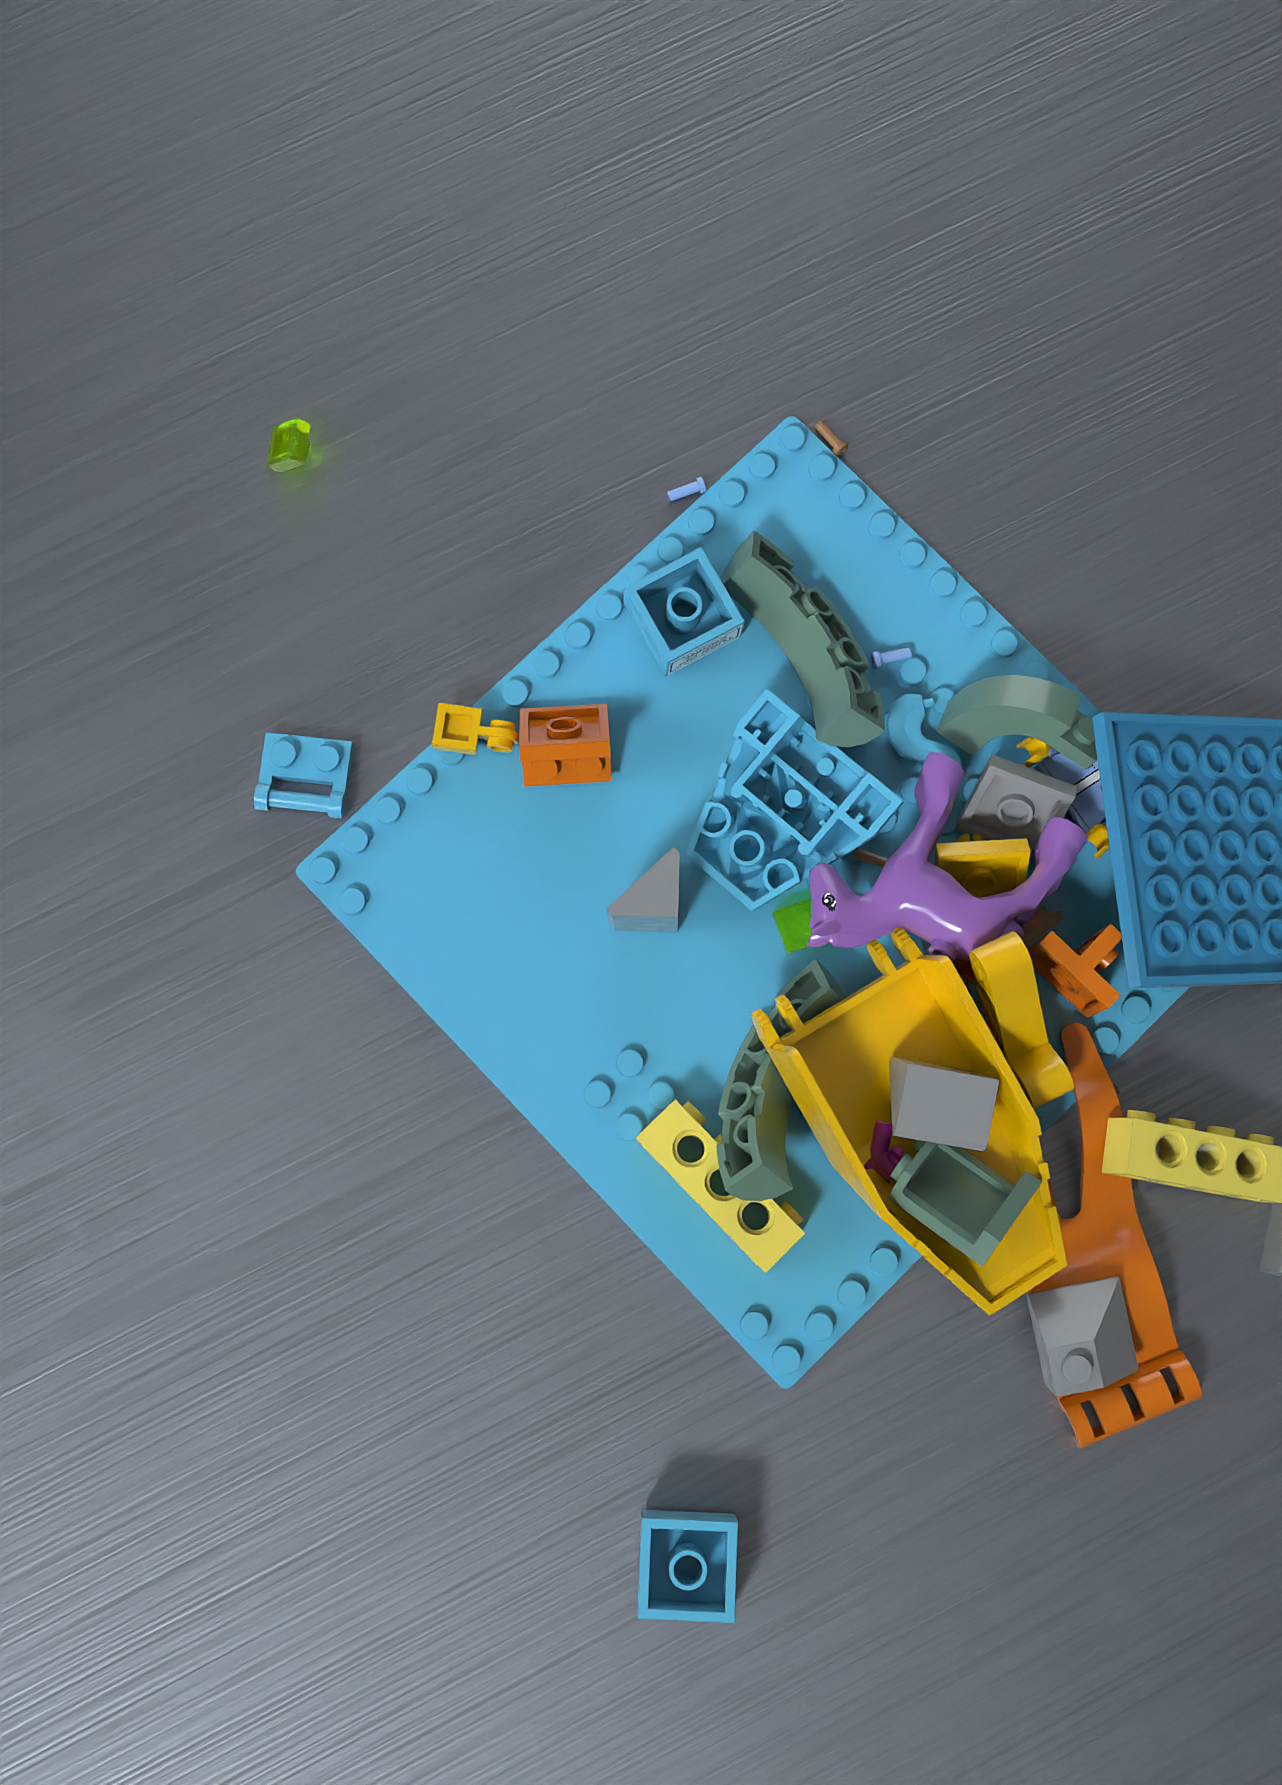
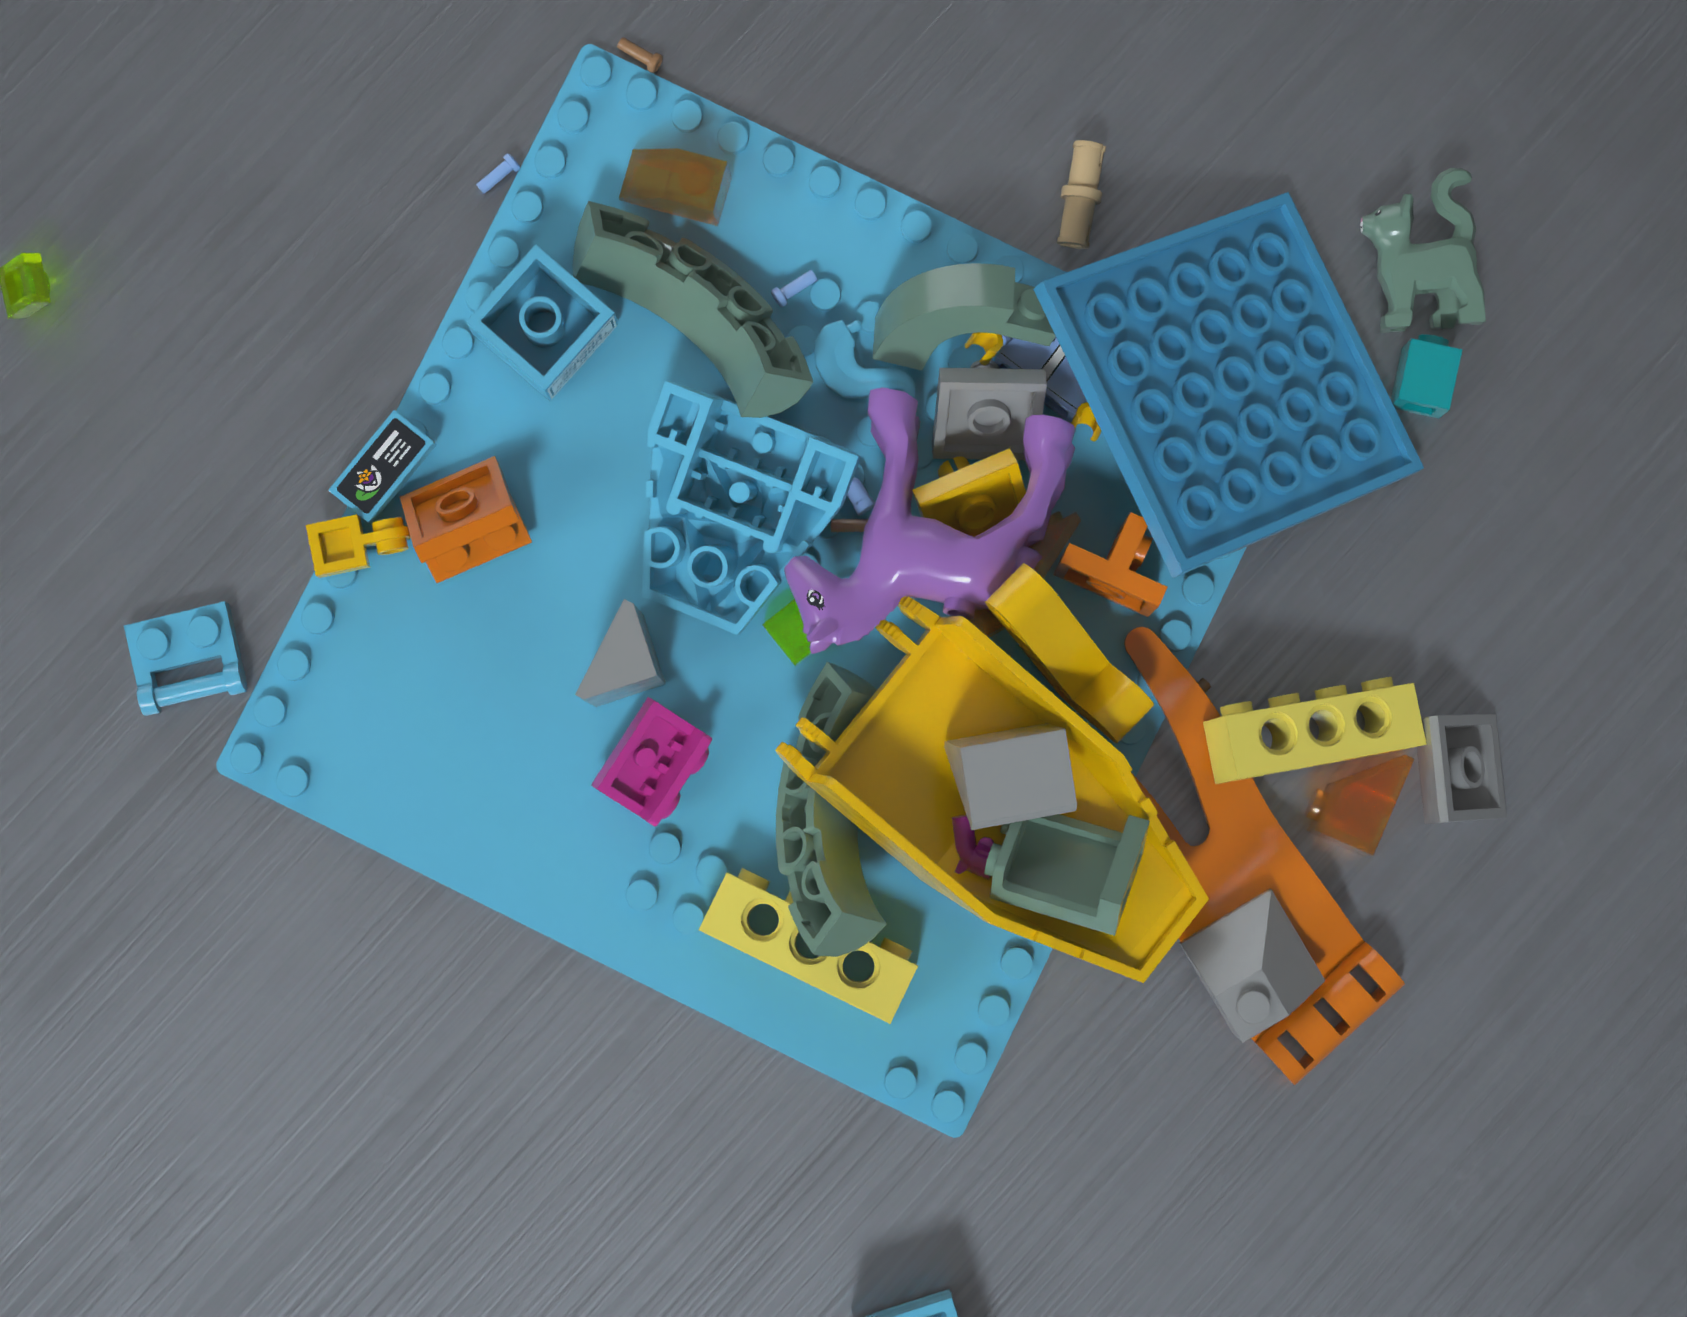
camera: 15 degrees left, 5 degrees up
none -> tile [328,410,437,525]
none -> dark pink bracket [591,697,712,827]
none -> clear orange slope [619,148,732,226]
none -> light blue piece [847,477,875,516]
none -> tan pin [1057,140,1106,249]
none -> clear orange slope [1305,755,1414,857]

